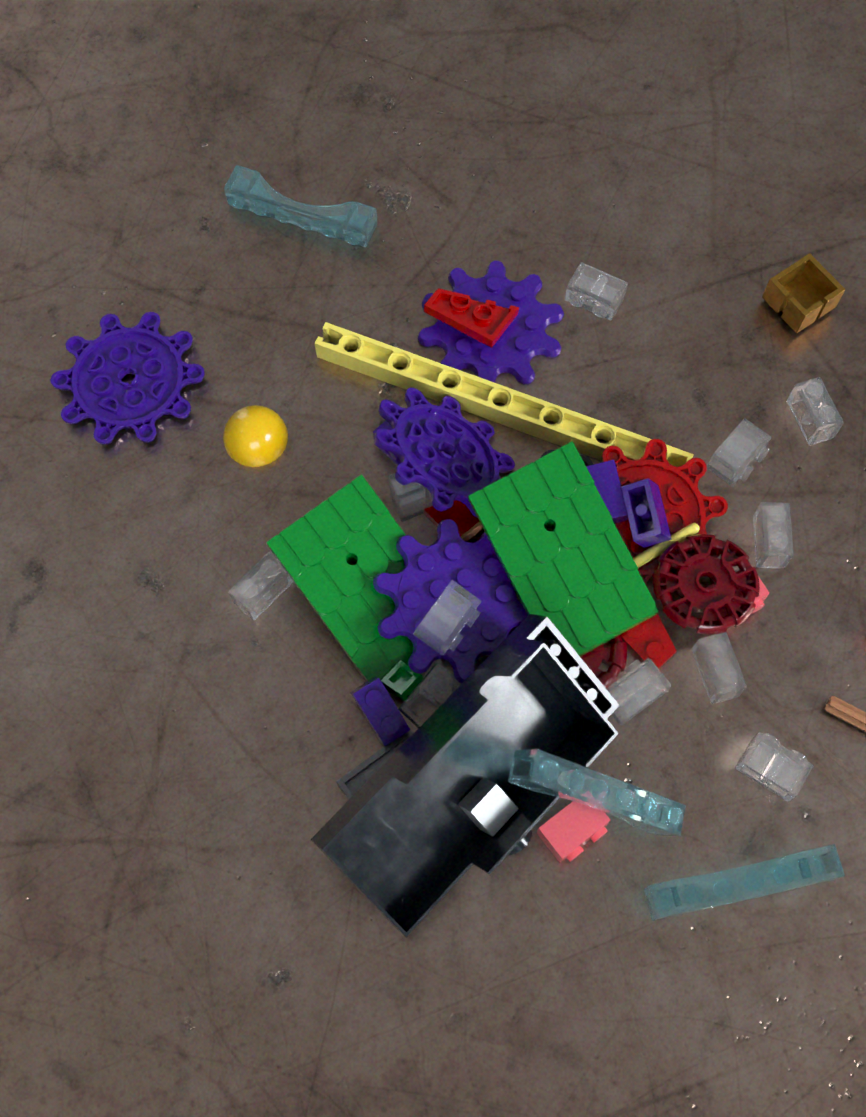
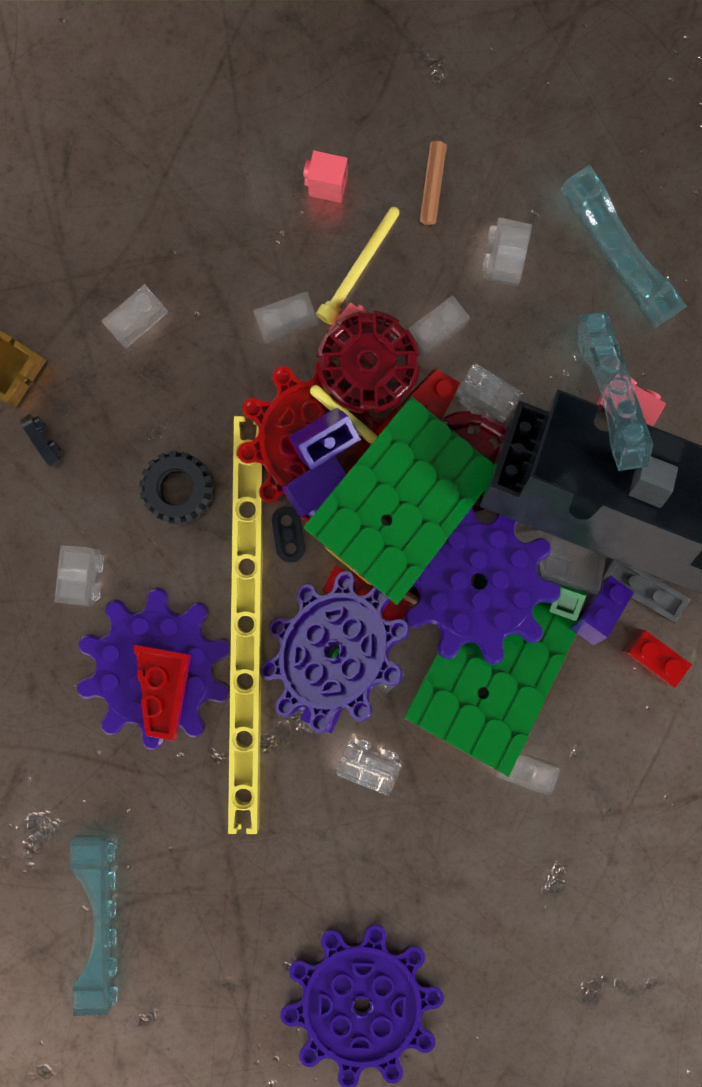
camera: 110 degrees left, 20 degrees up
yellow piece [223,405,288,467] -> none
clear brick [413,580,482,655] -> none
clear brick [707,418,772,487] -> none
none -> black plate [20,414,62,467]
none -> black tyre [139,451,215,524]
none -> light yellow piece [315,207,400,325]
none -> clear brick [336,738,402,796]
none -> red brick [622,629,692,688]

